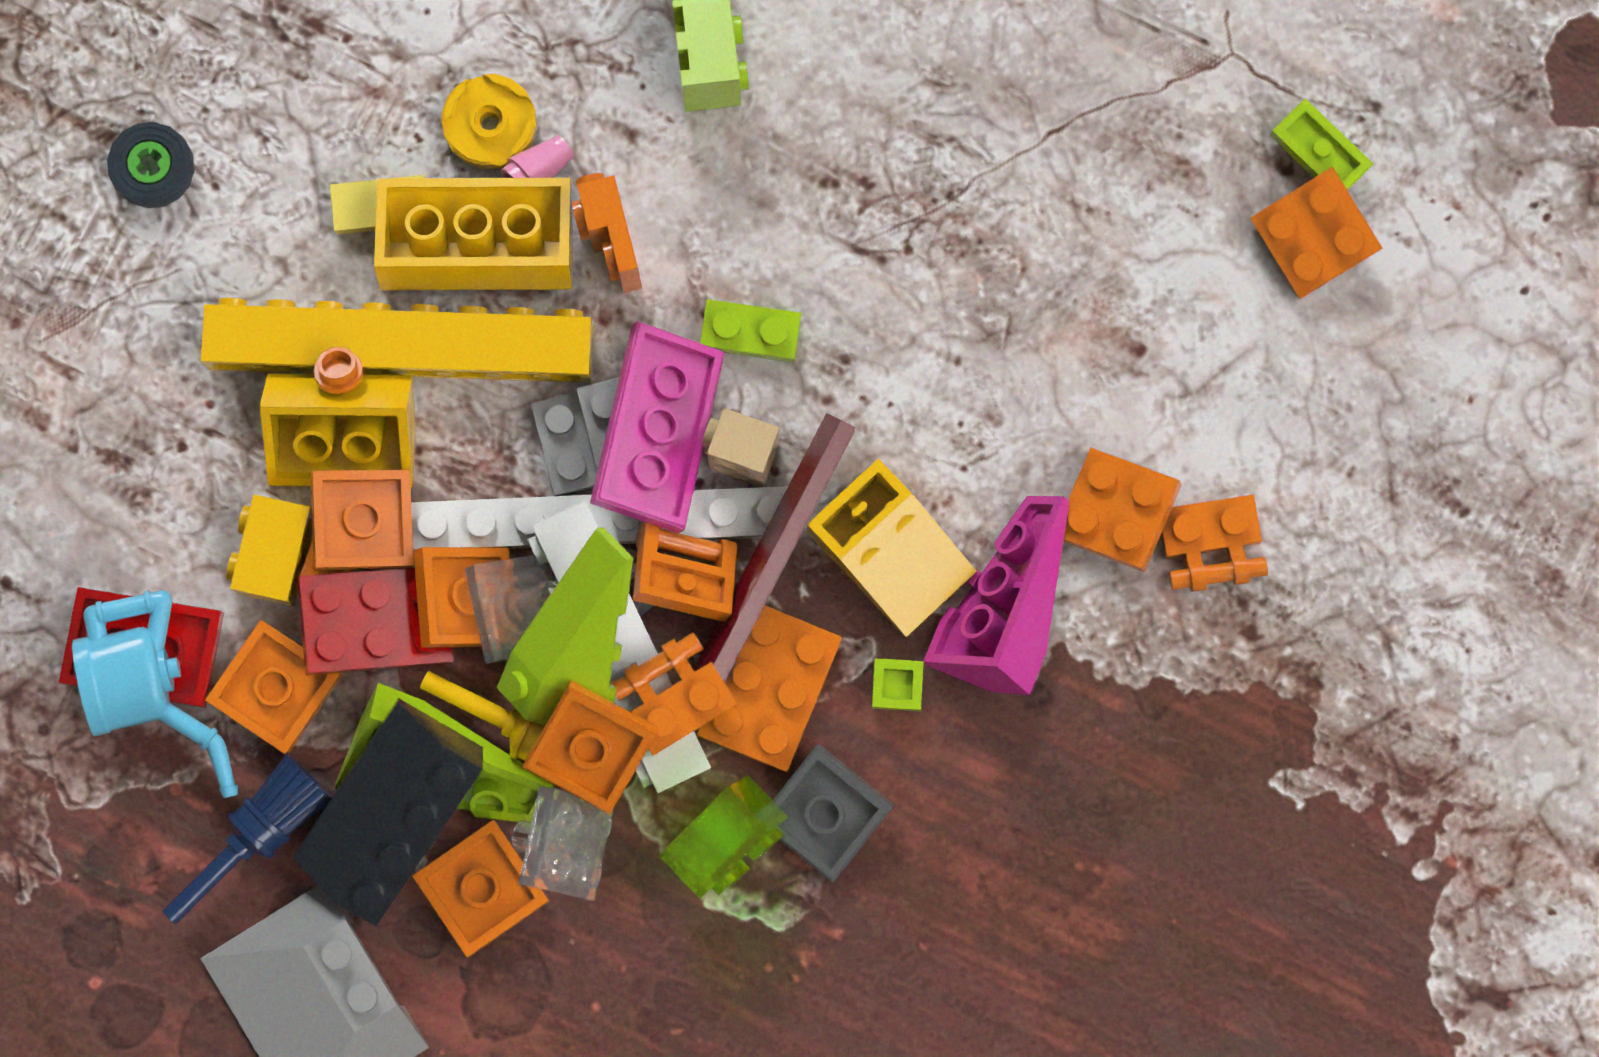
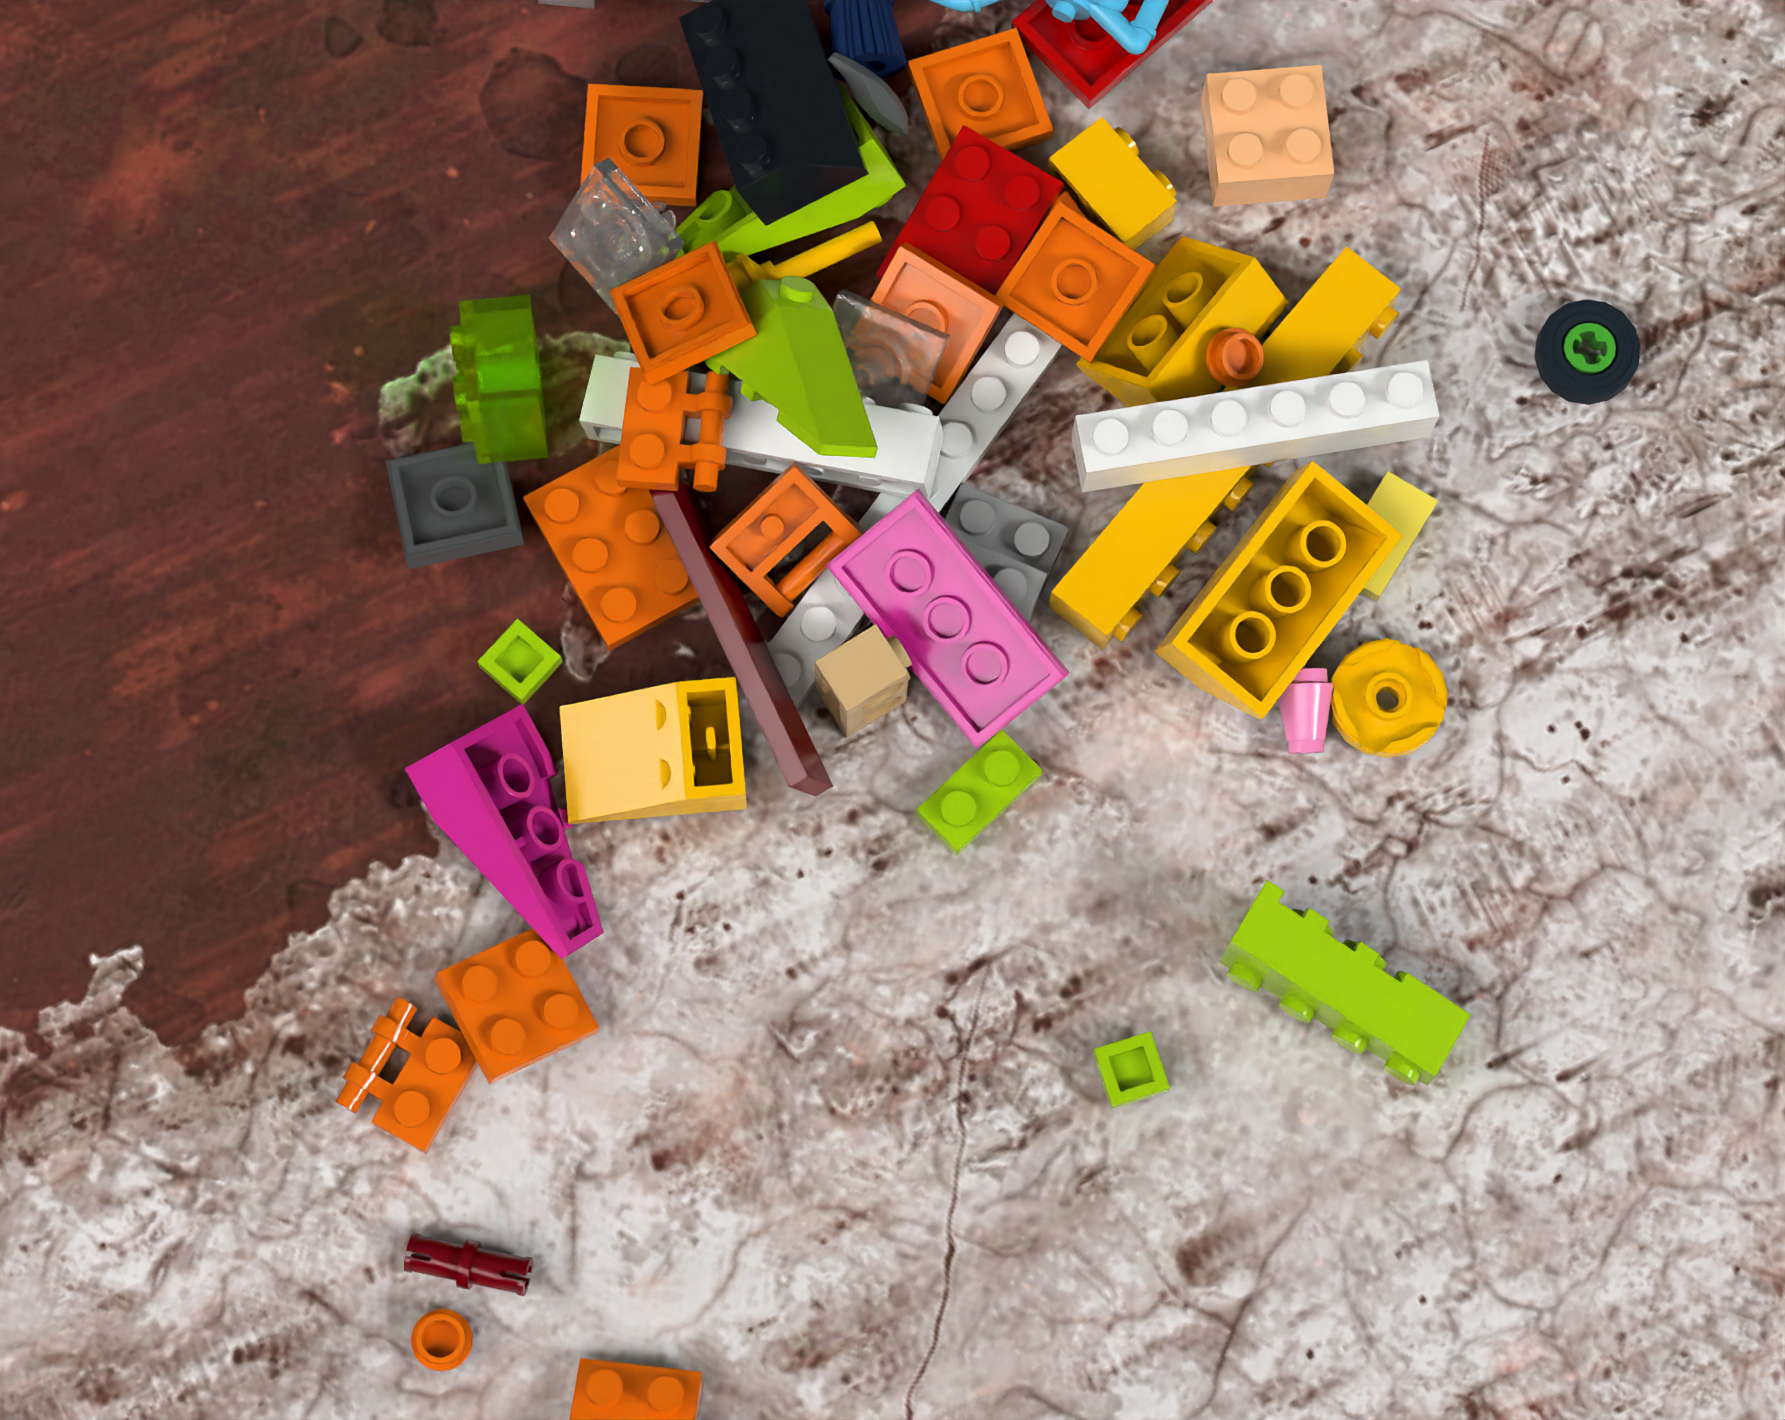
camera: 125 degrees right, 5 degrees down
orange plate [571,173,642,293] -> none
none -> dark red pin [404,1233,533,1297]
none -> orange plate [411,1309,473,1372]
none -> dark grey bar [827,52,908,137]
none -> white brick [1071,360,1439,492]
none -> lime plate [1092,1031,1170,1110]
none -> light nougat brick [1200,65,1335,207]

